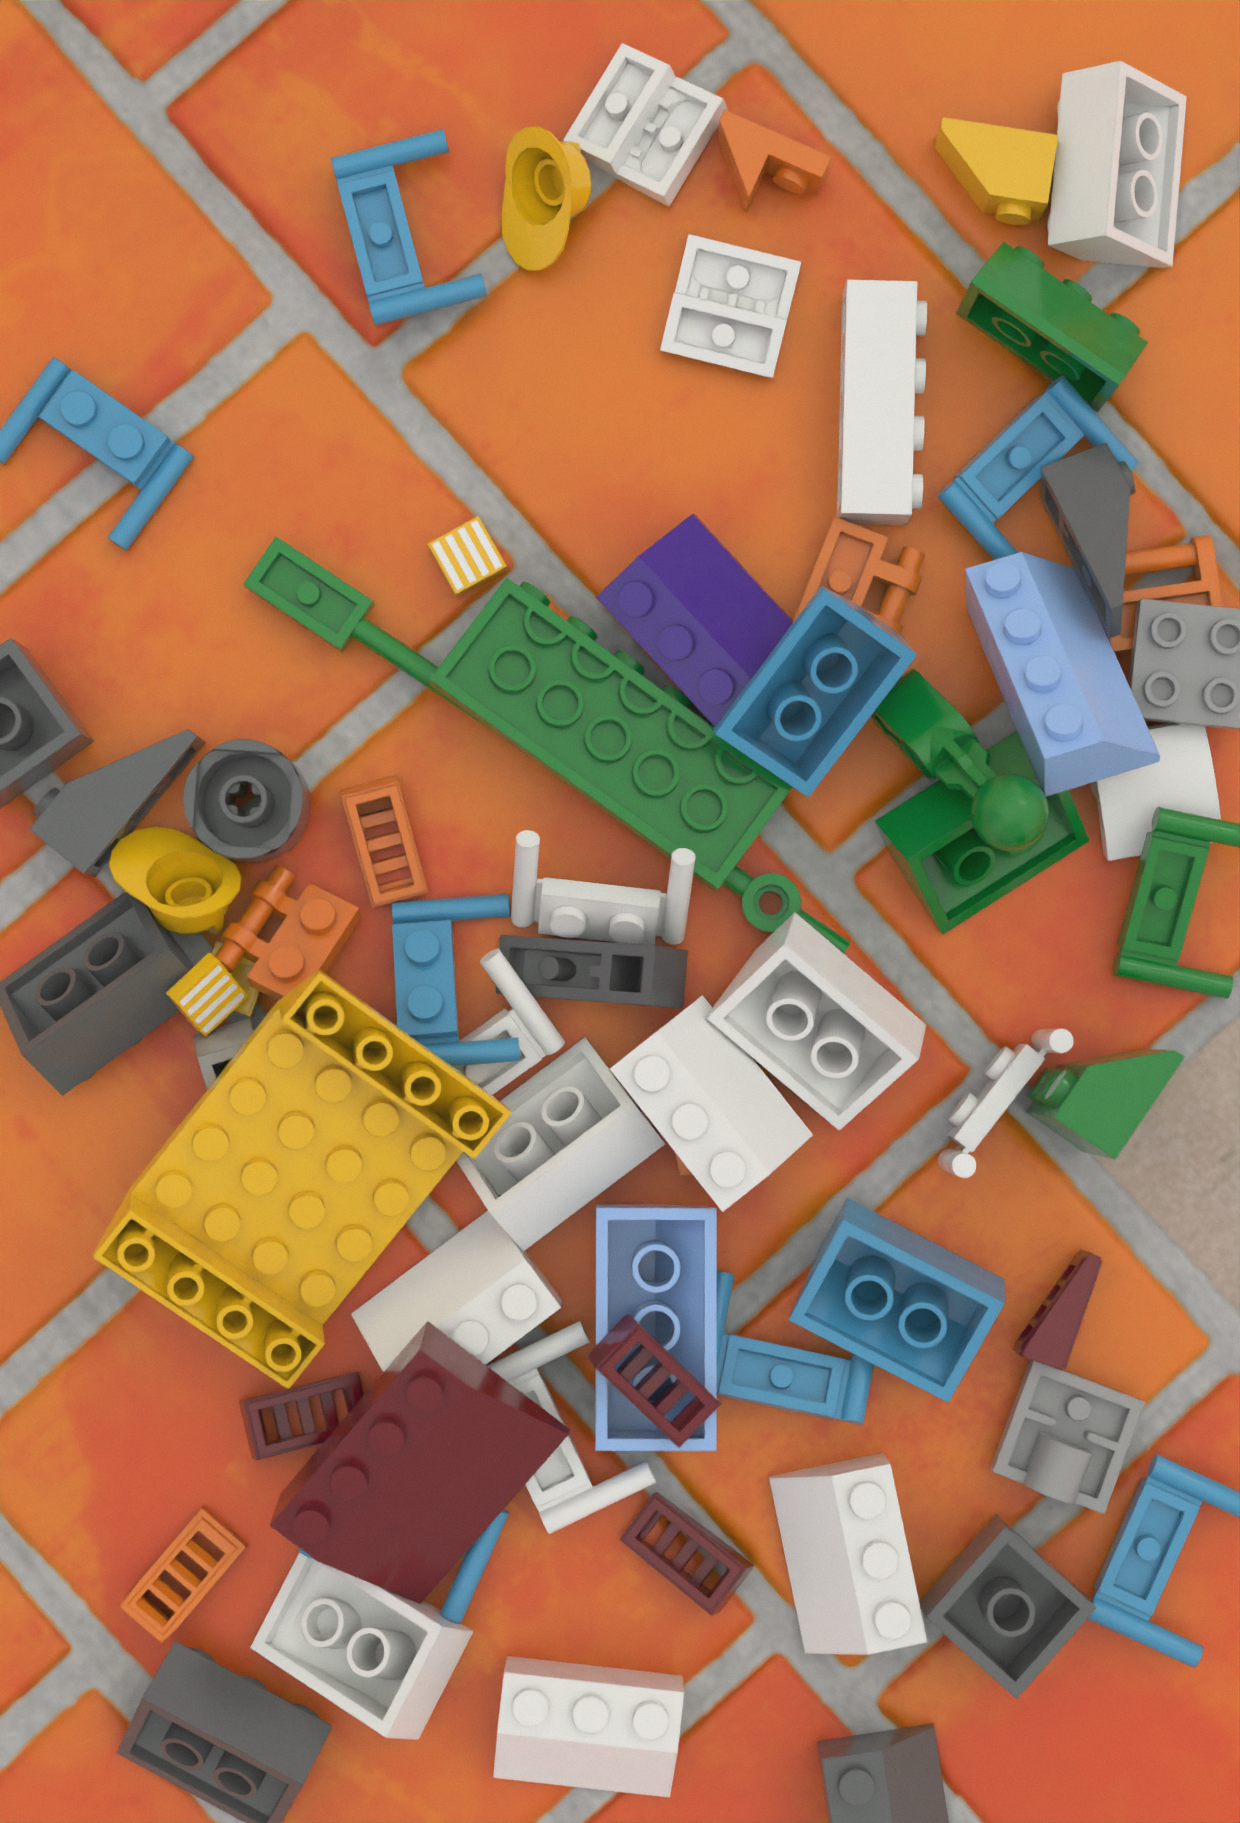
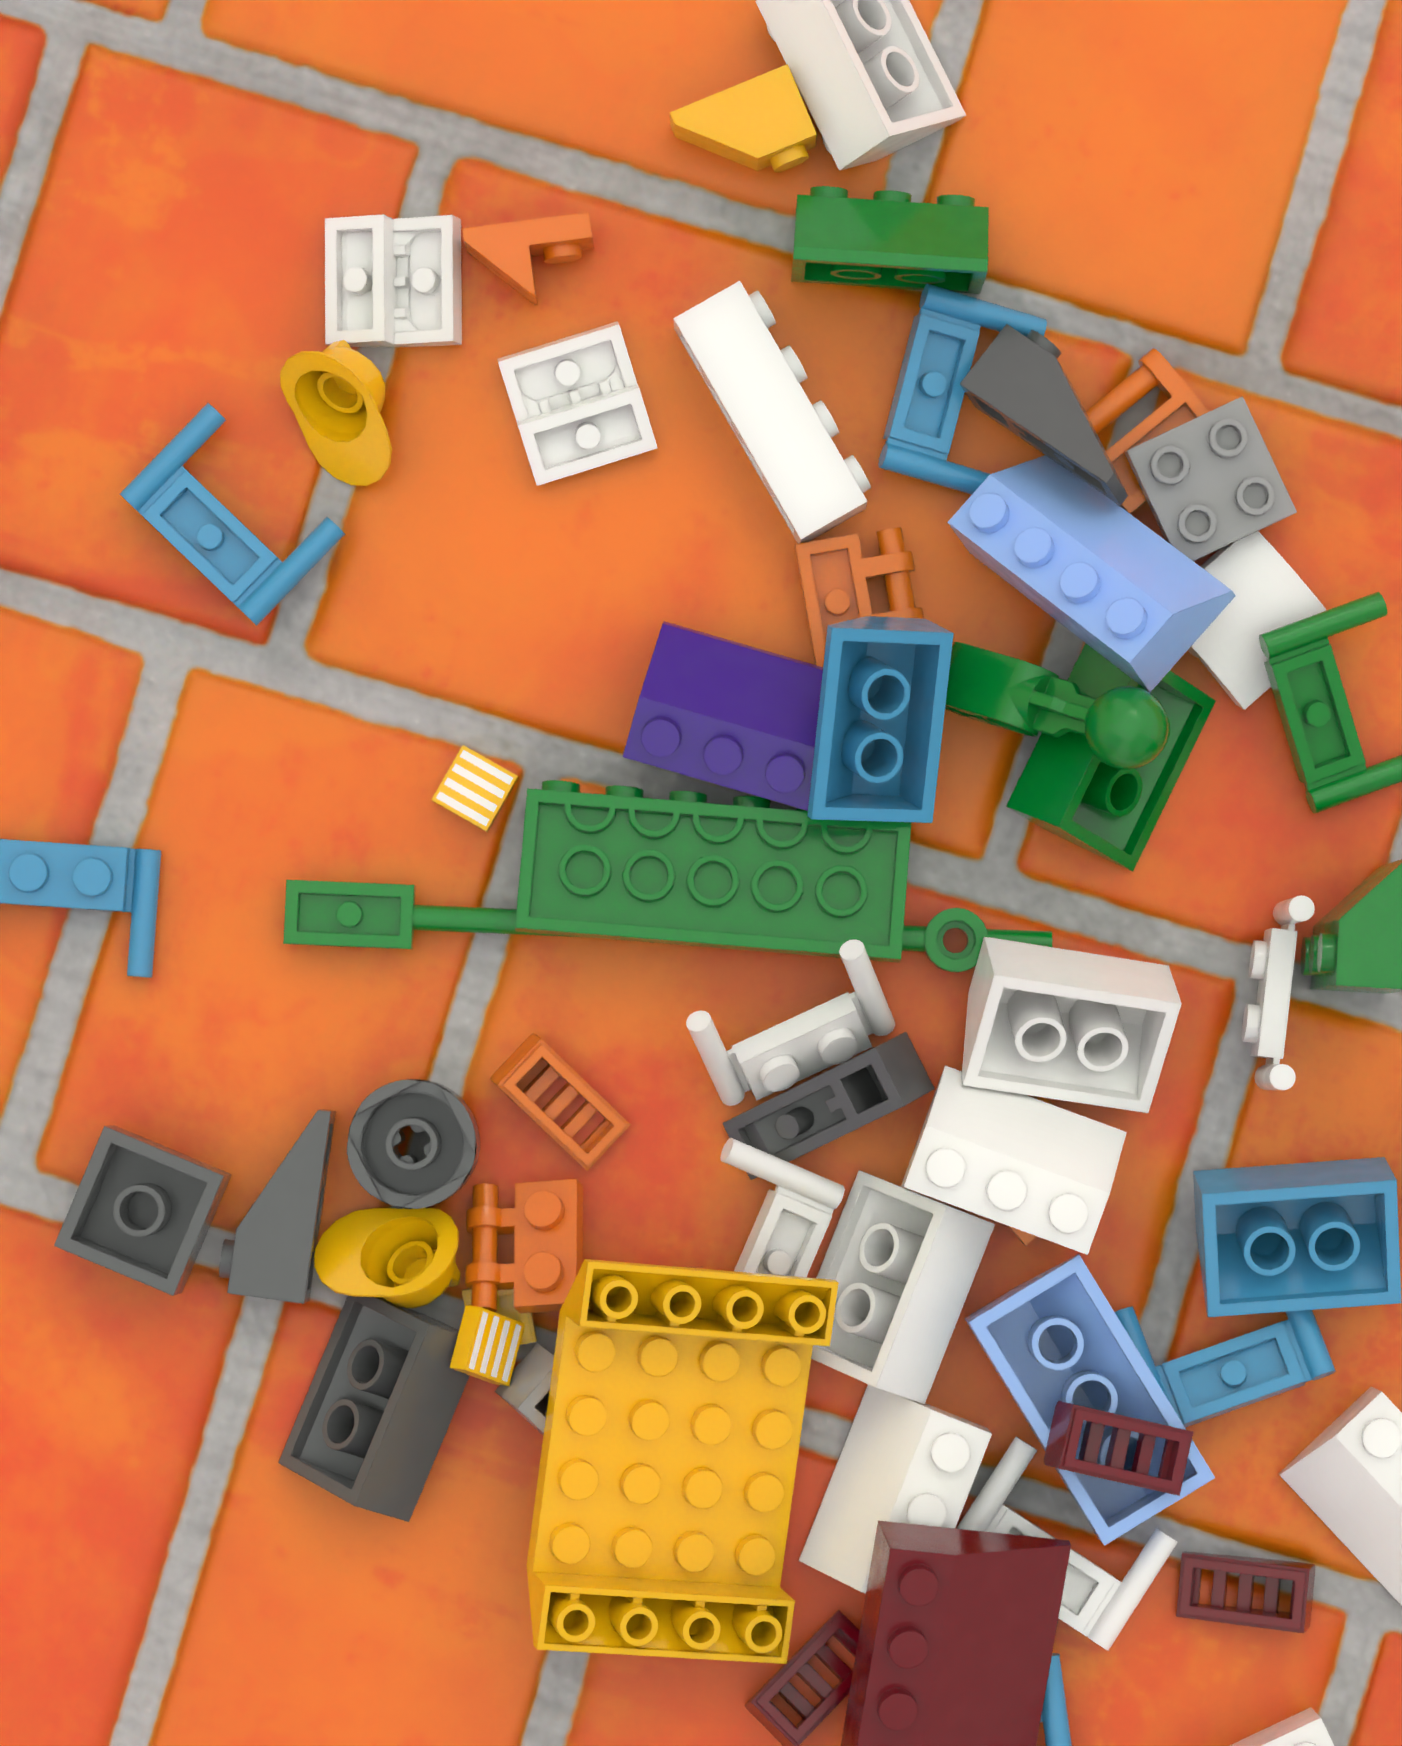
camera: 25 degrees left, 0 degrees up
dark azure plate [392,893,520,1066] -> none

